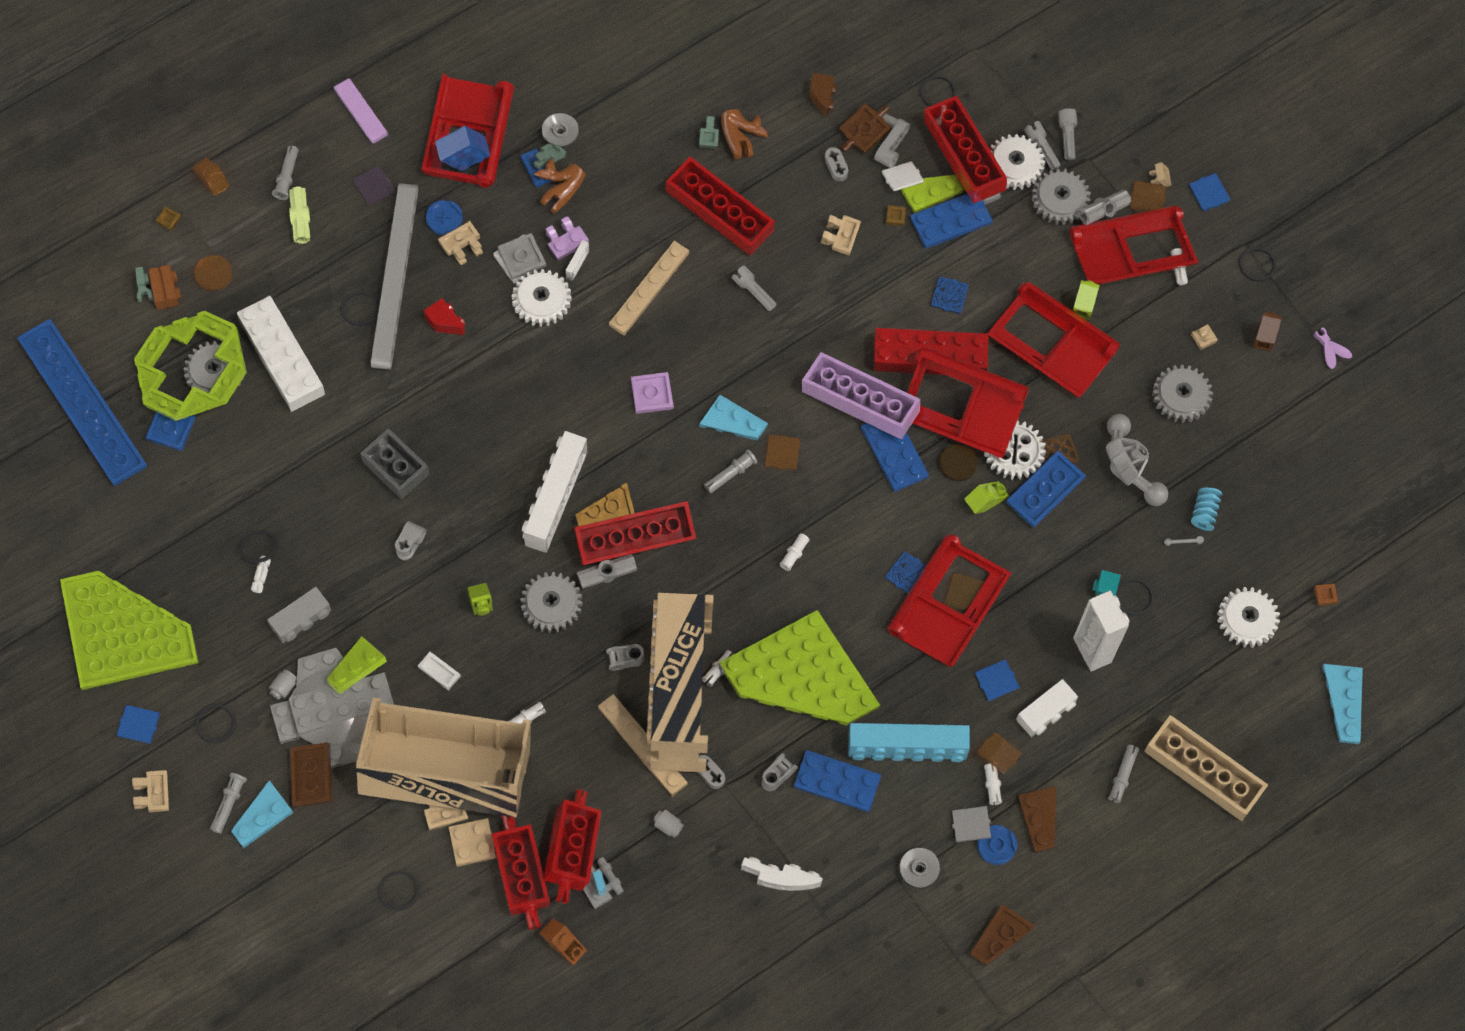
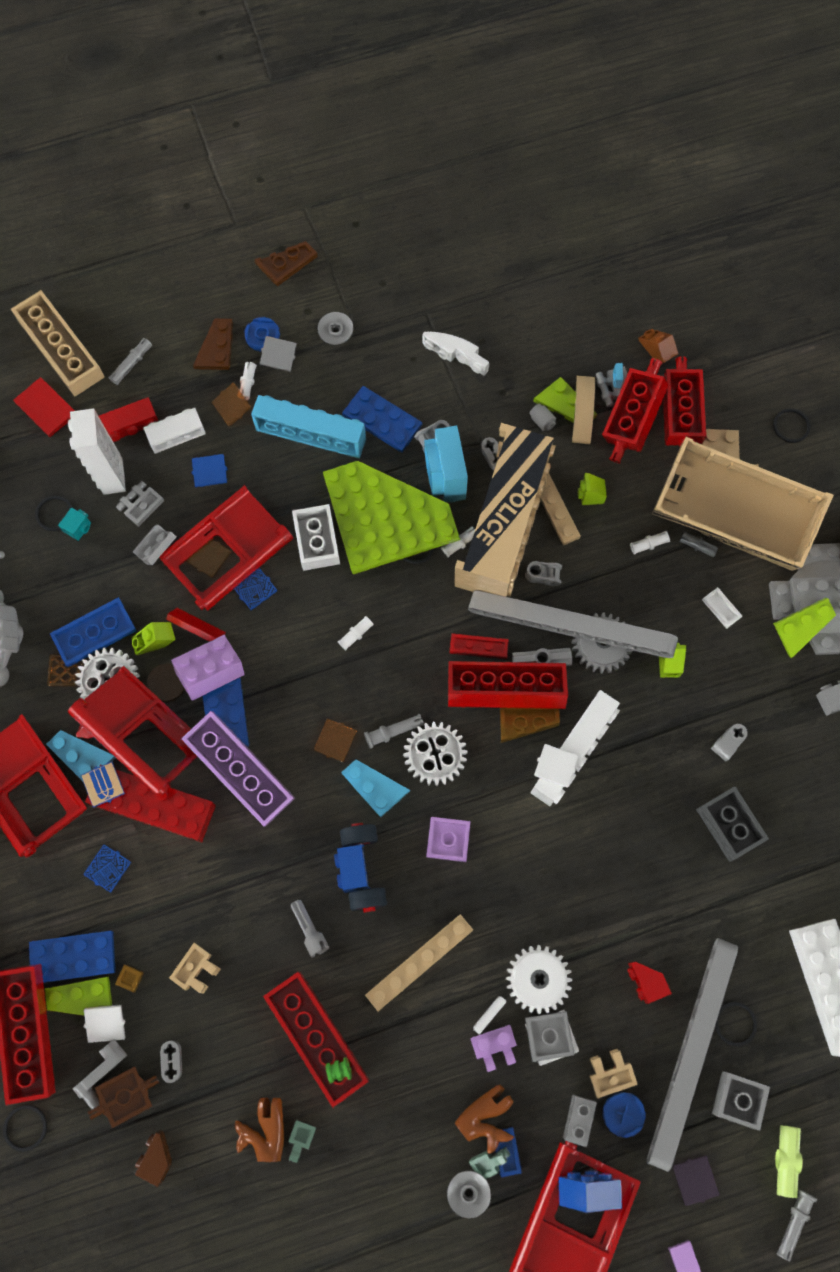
camera: 160 degrees left, 5 degrees up
none -> red tile [13,377,75,437]
none -> medium azure wing [46,730,116,781]
none -> piece [81,761,125,807]
none -> red brick [99,397,159,442]
none -> light grey plate [116,481,164,527]
none -> light grey bracket [133,524,176,565]
none -> red tile [166,608,226,642]
none -> lavender brick [171,635,245,700]
none -> white brick [292,504,340,571]
none -> bright green bush [326,1057,352,1083]
none -> brick [334,823,387,913]
none -> white gear [403,722,467,786]
none -> medium azure container [424,426,468,503]
none -> red tile [449,633,509,659]
none -> light grey beam [468,591,678,658]
none -> lime wing [533,377,597,423]
none -> white piece [534,744,578,788]
none -> light grey brick [563,1094,597,1147]
none -> tan slope [572,376,595,444]
none -> lime slope [578,473,607,505]
none -> light grey brick [712,1071,770,1131]

